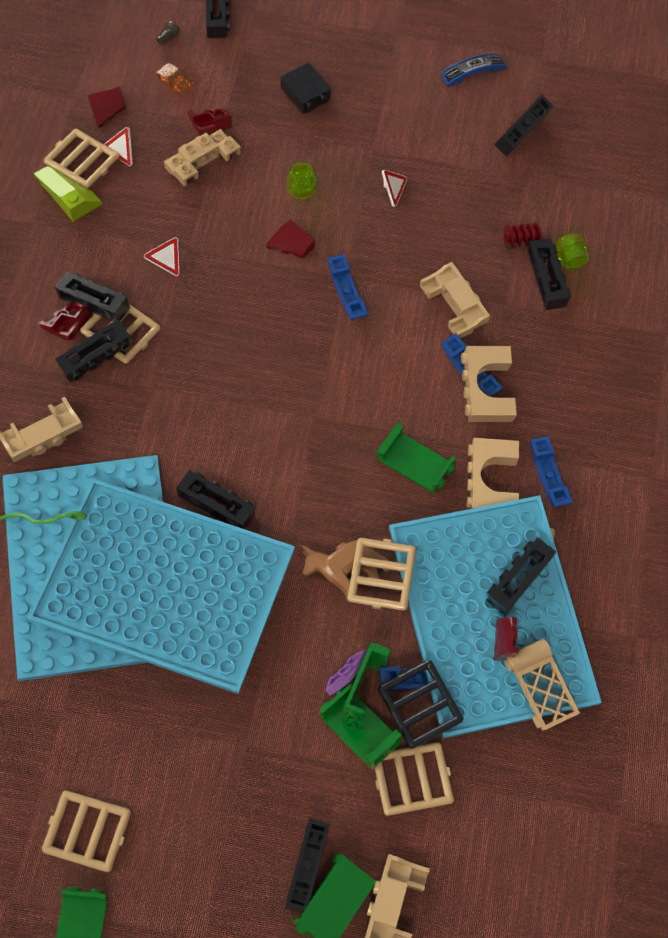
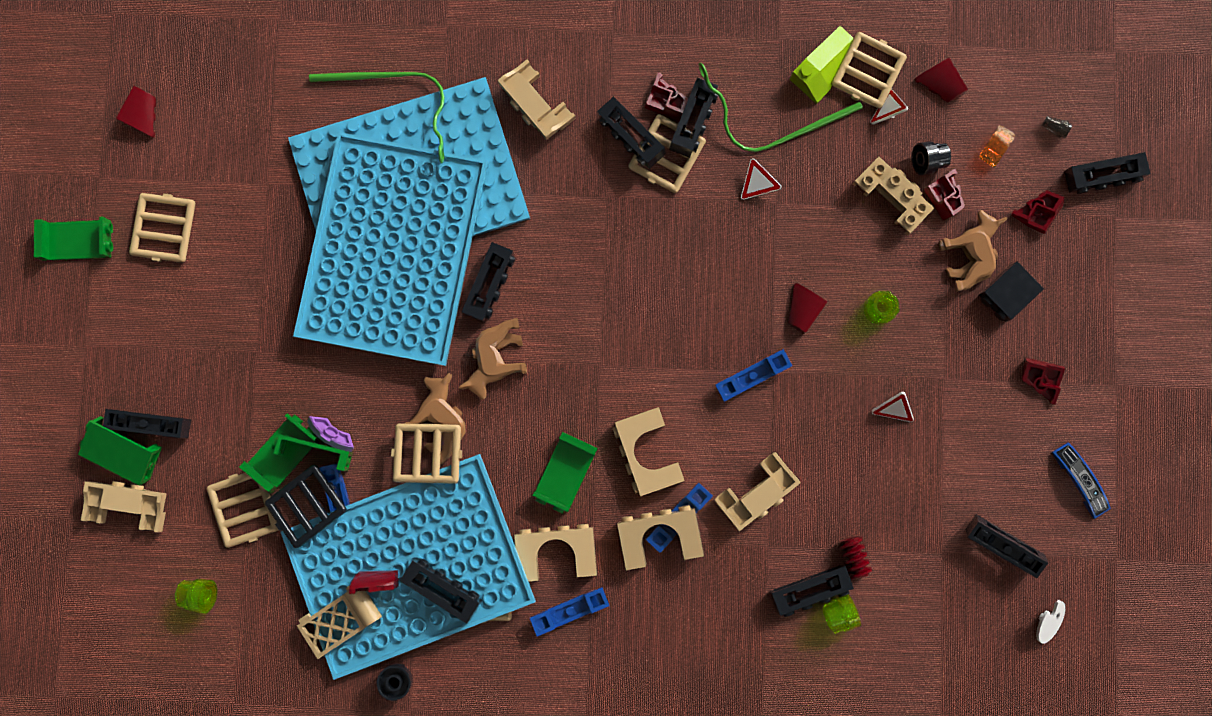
camera: 85 degrees right, 20 degrees up
none -> clear neon green piece [175,578,217,614]
none -> black piece [377,664,413,701]
none -> medium nougat animal [459,318,527,400]
none -> tan arch [612,407,685,496]
none -> bright green piece [699,62,863,152]
none -> black piece [911,141,951,175]
none -> medium nougat animal [938,210,1007,292]
none -> dark red slope [1012,190,1064,234]
none -> dark red slope [1022,358,1065,405]
none -> white piece [1036,600,1065,644]

